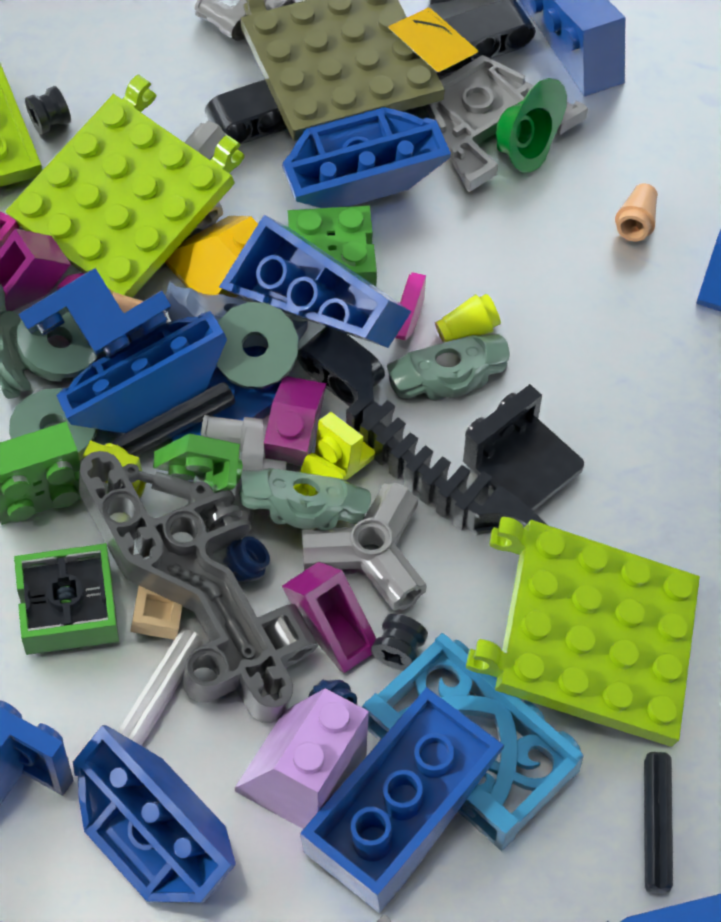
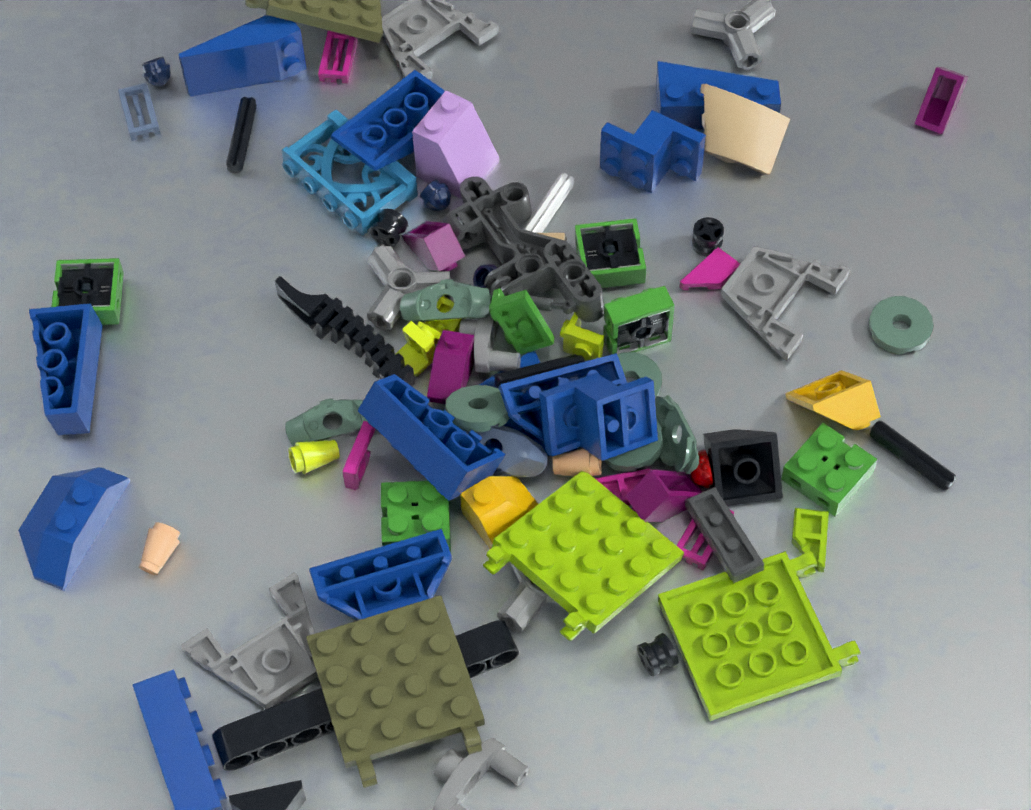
camera: 175 degrees left, 0 degrees up
blue wedge [73,725,236,903] -> none
yellow sticker [388,8,478,72] -> none
black bracket [463,384,584,511] -> none
lime plate [466,517,700,747] -> none
green piece [496,78,567,173] -> none

